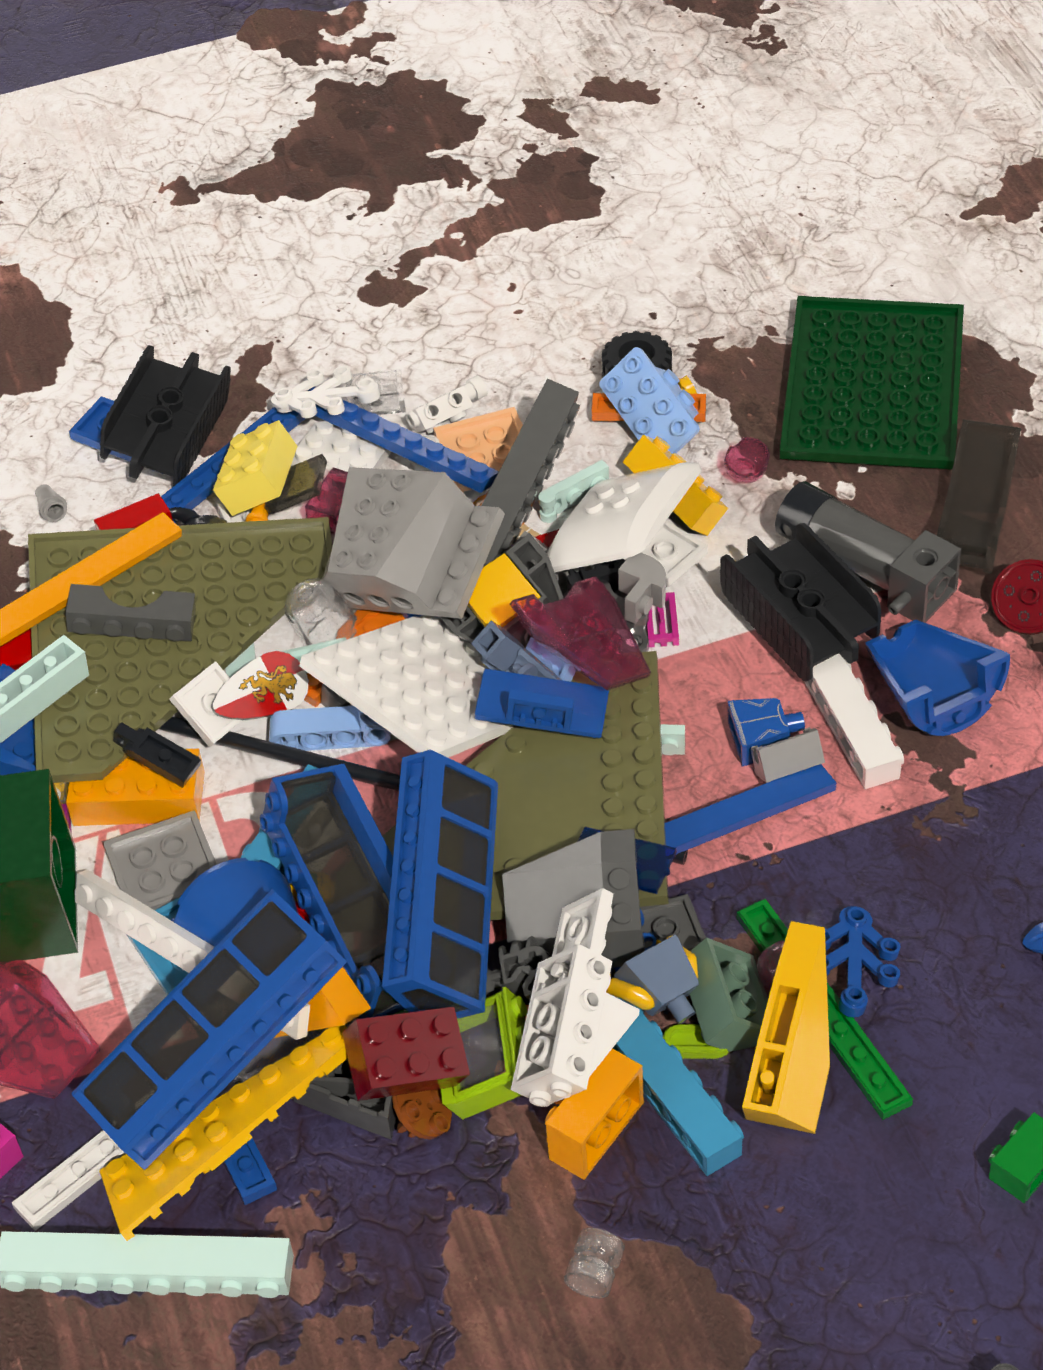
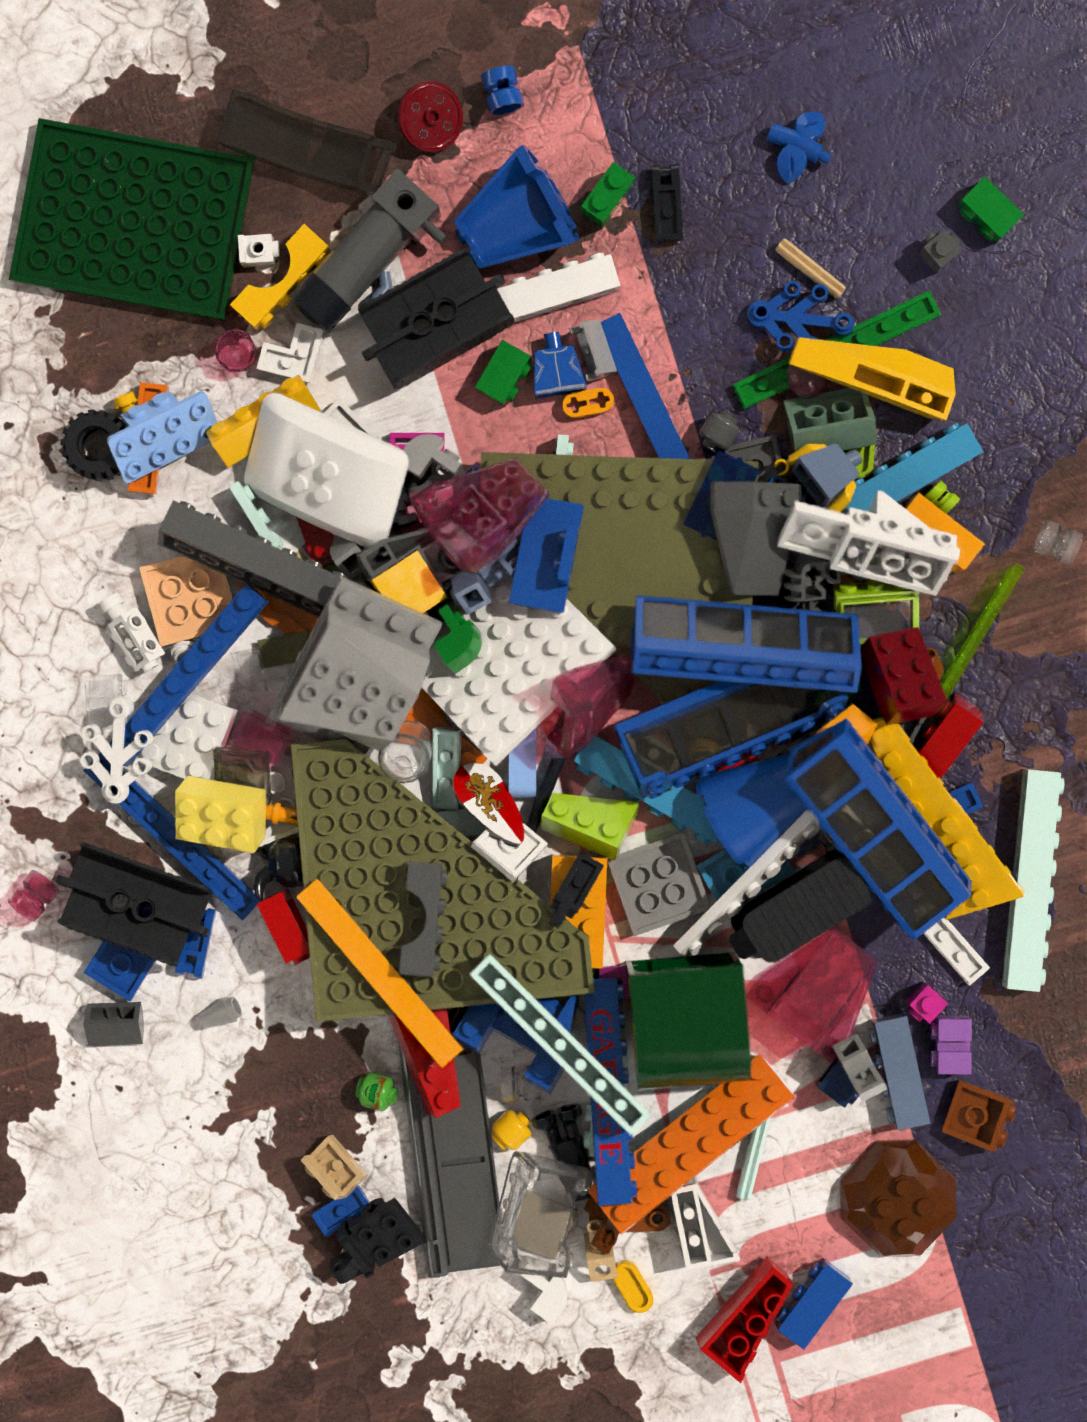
camera: 90 degrees left, 40 degrees up
none -> clear pink wheel [7,870,60,922]
none -> dark grey brick [83,1002,144,1046]
none -> blue plate [175,908,217,979]
none -> yellow arch [230,224,331,331]
none -> white brick [238,234,280,268]
none -> white plate [256,323,324,384]
none -> green brick [433,605,482,674]
none -> green brick [475,340,533,407]
none -> lime wedge [540,793,639,861]
none -> clear pink wedge [543,653,635,759]
none -> light orange beam [563,388,614,419]
none -> green brick [581,162,636,229]
none -> black plate [651,164,683,243]
none -> dark grey head [699,410,740,452]
none -> black piece [729,850,870,963]
none -> tan axle [776,239,846,299]
none -> red wedge [914,693,984,779]
none -> dark grey brick [919,229,962,274]
none -> lime wheel [924,480,960,514]
none -> clear neon green tile [940,563,1025,710]

